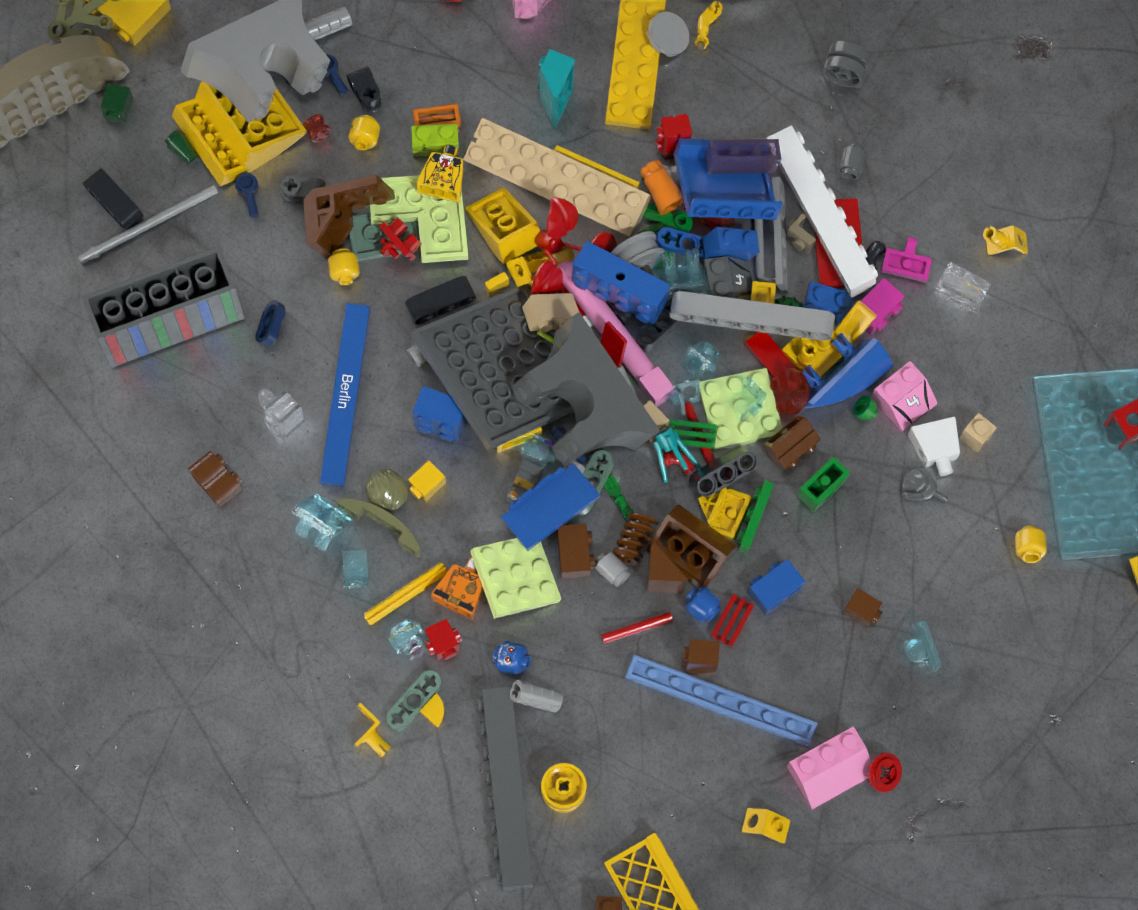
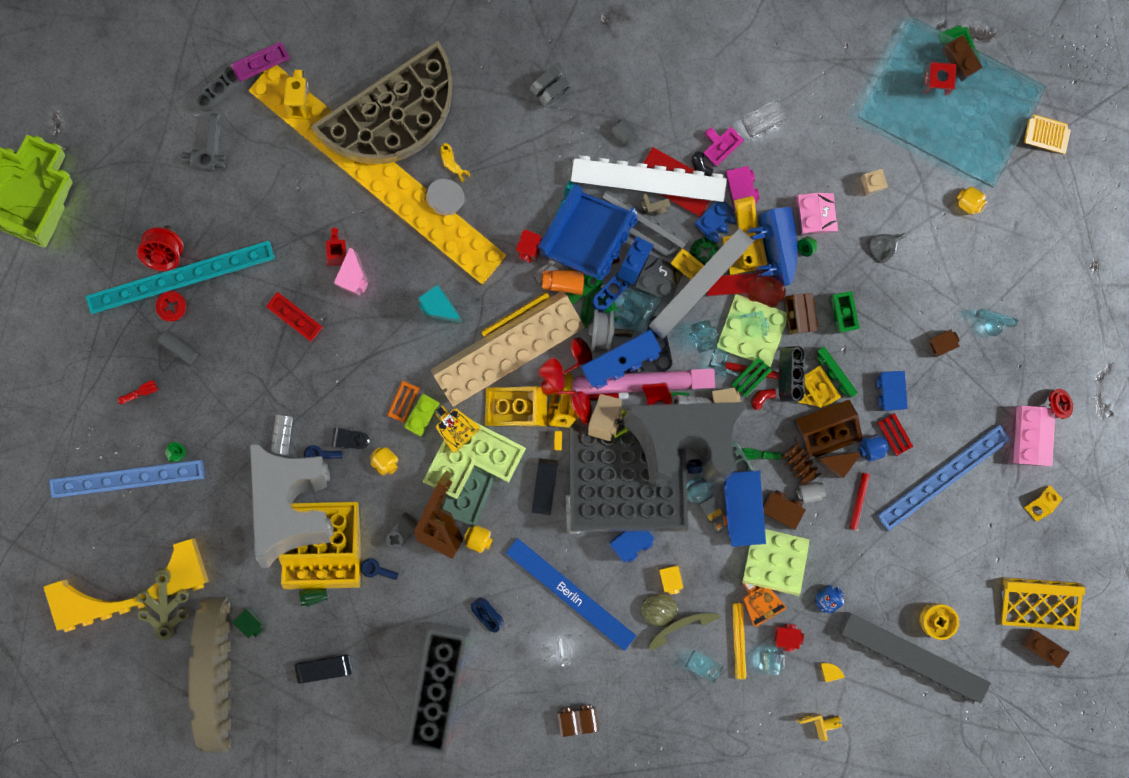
camera: 55 degrees left, 15 degrees up
light grey bar [78,185,218,264] -> none
clear light blue plate [292,494,354,551] -> none
clear red wheel [303,114,332,143] -> none
red hips [379,218,422,261] -> none
sand green beam [386,670,441,731] -> none
light grey axle [510,680,563,713] -> none
teal plant [653,427,701,483] -> none
reddish brown brick [681,639,720,676] -> none
clear purple brick [705,139,782,174] -> none
white torso [908,416,960,476] -> none
yellow bracket [983,225,1028,255] -> none

